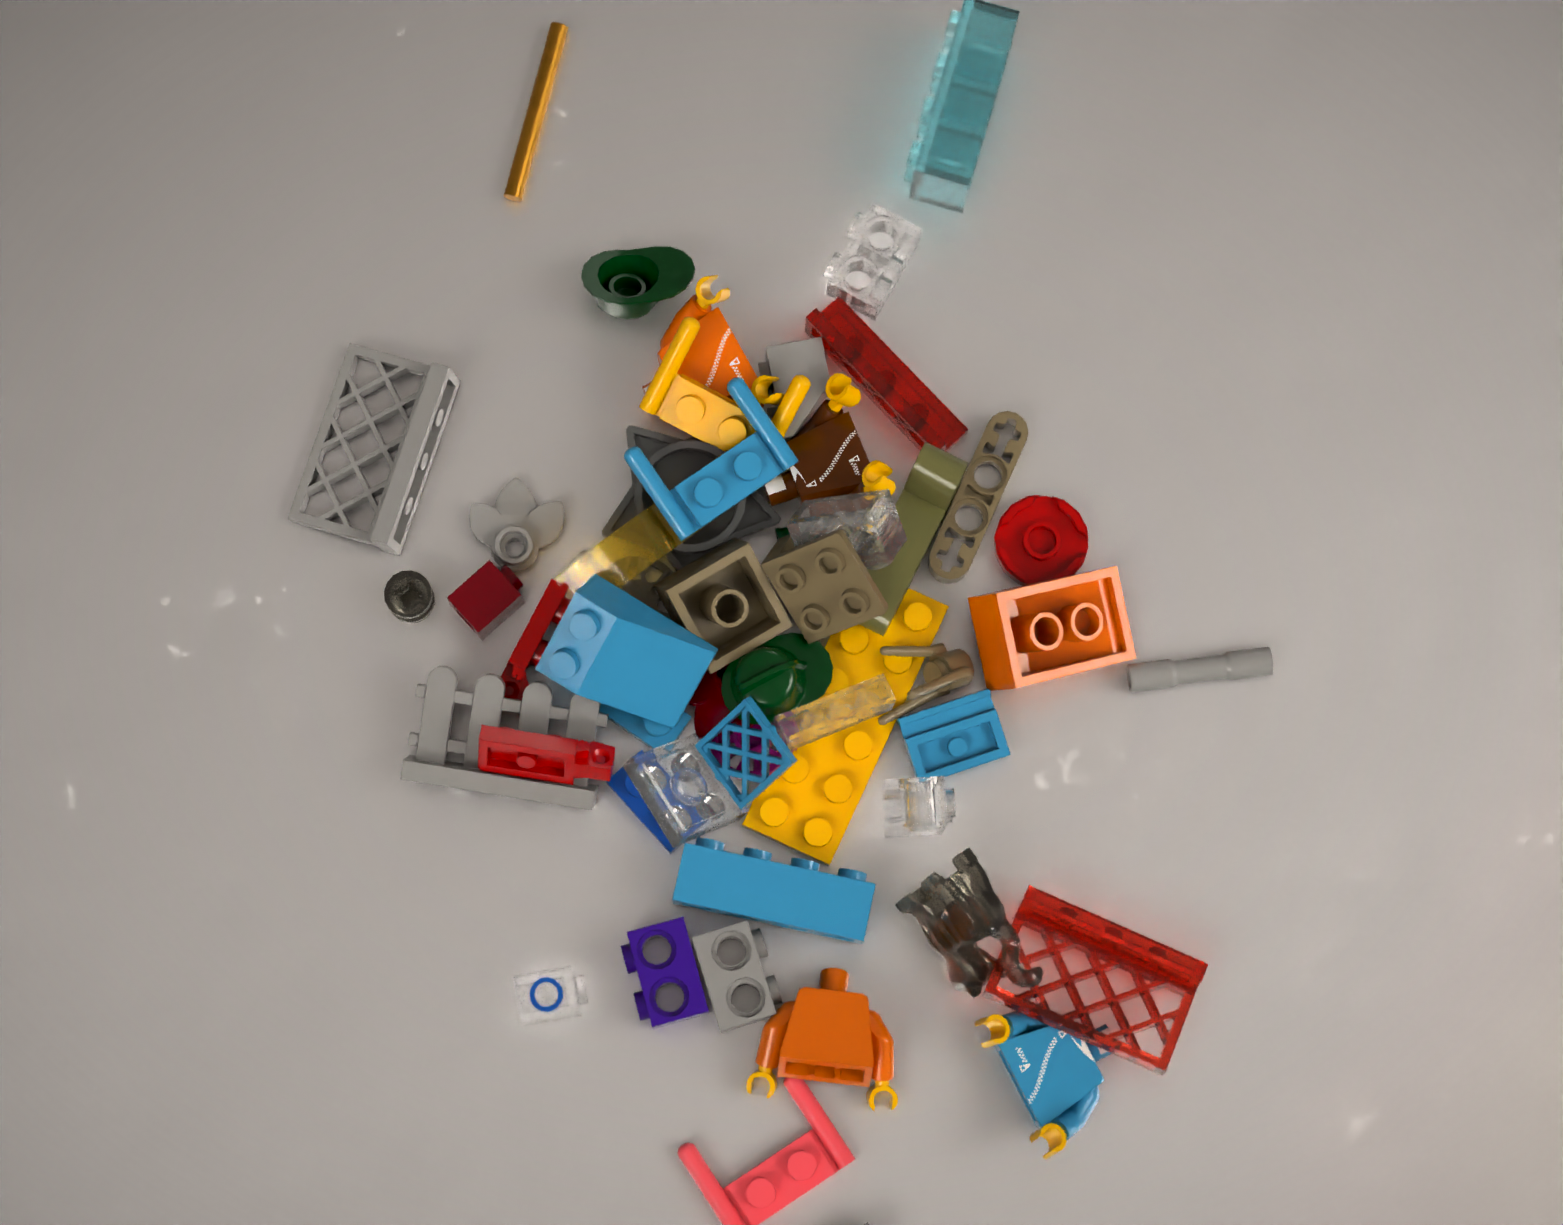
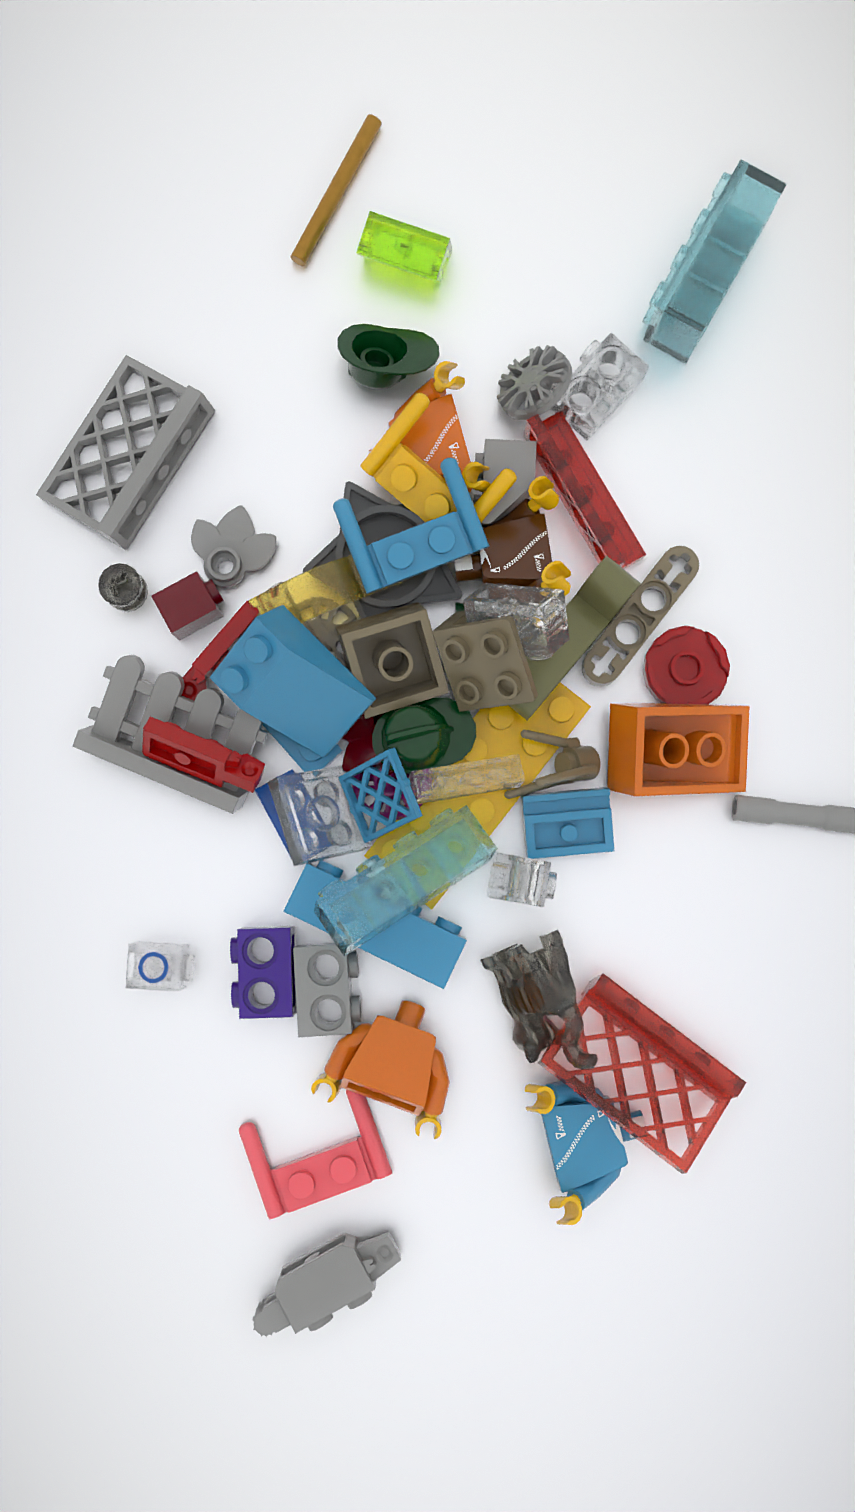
camera: 20 degrees right, 5 degrees up
none -> clear light blue brick [314,805,498,956]
none -> clear neon green hinge [356,211,453,283]
none -> light grey wheel [497,345,572,420]

